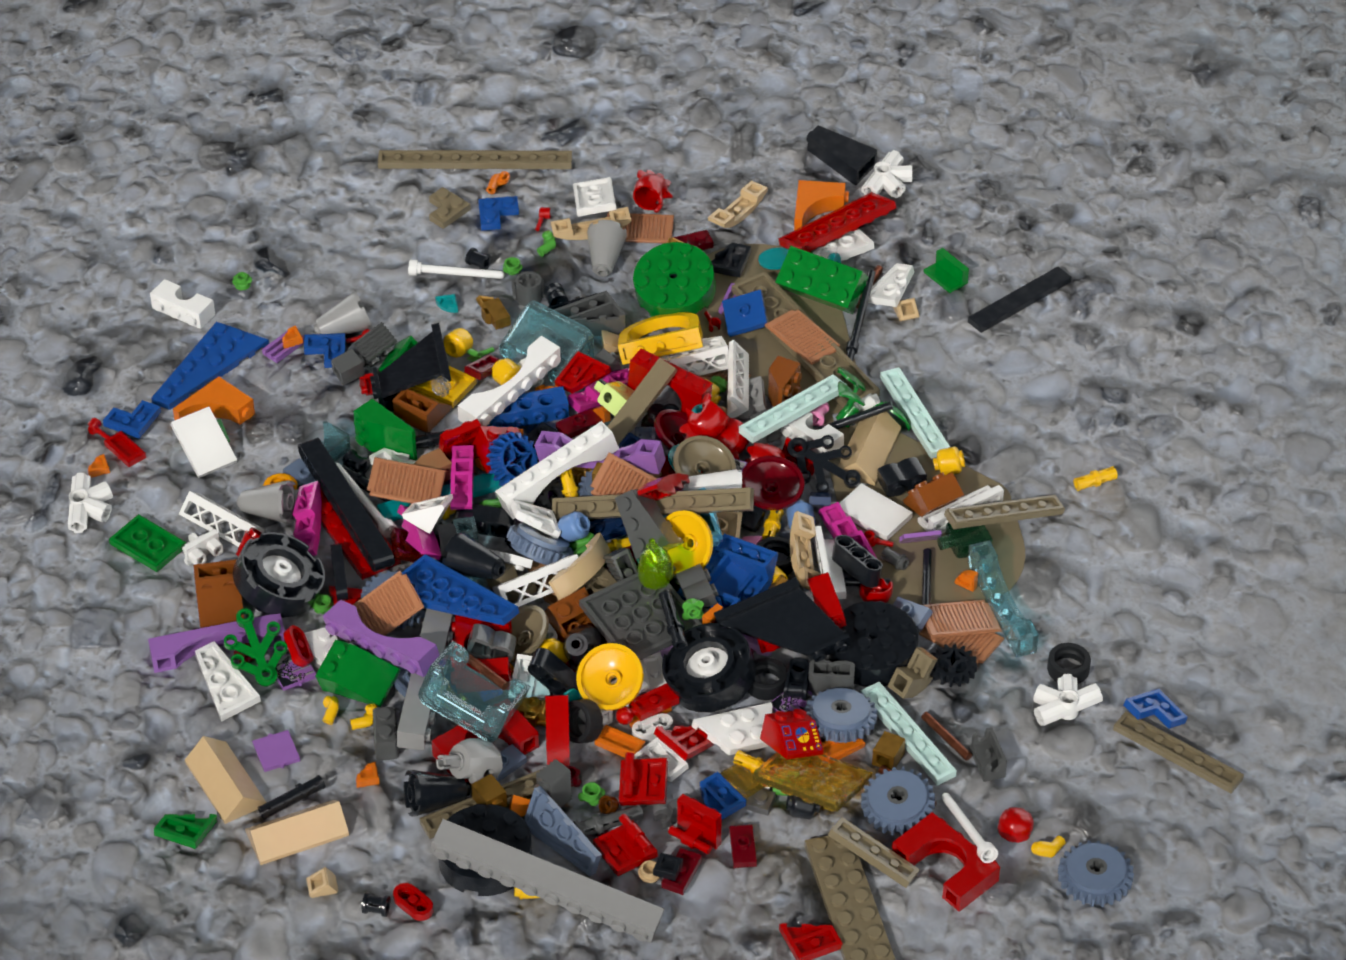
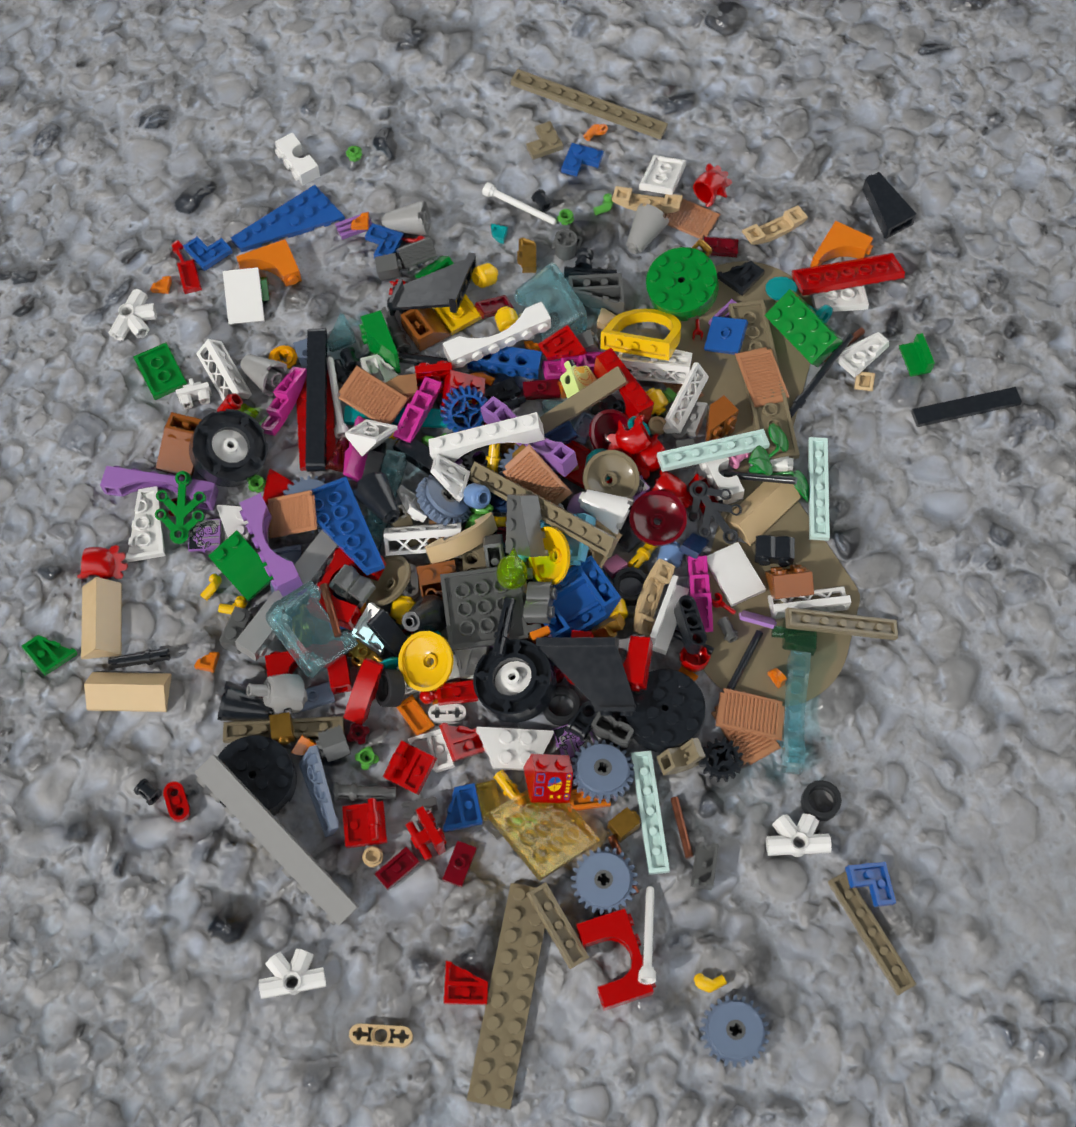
camera: 25 degrees right, 20 degrees up
medium lavender piece [252,730,300,772] -> none
red plate [283,625,313,667] -> none
tan slope [306,867,338,898] -> none
black beam [330,544,348,601] -> none
clear plate [431,377,451,397] -> none
bright green hand [467,347,495,362] -> none
red hand [535,207,551,231] -> none
reddish brown hinge [599,795,619,814] -> none
red slope [637,473,690,501] -> none
black tile [653,852,683,881] -> none
bright green plate [682,598,704,620] -> none
white piece [862,150,912,199] -> none
sand blue plate [893,597,933,630] -> none
yellow head [933,446,965,475] -> none
red hair [997,807,1034,843] -> none
yellow pin [1073,466,1118,491] -> none
none -> red piece [77,545,128,580]

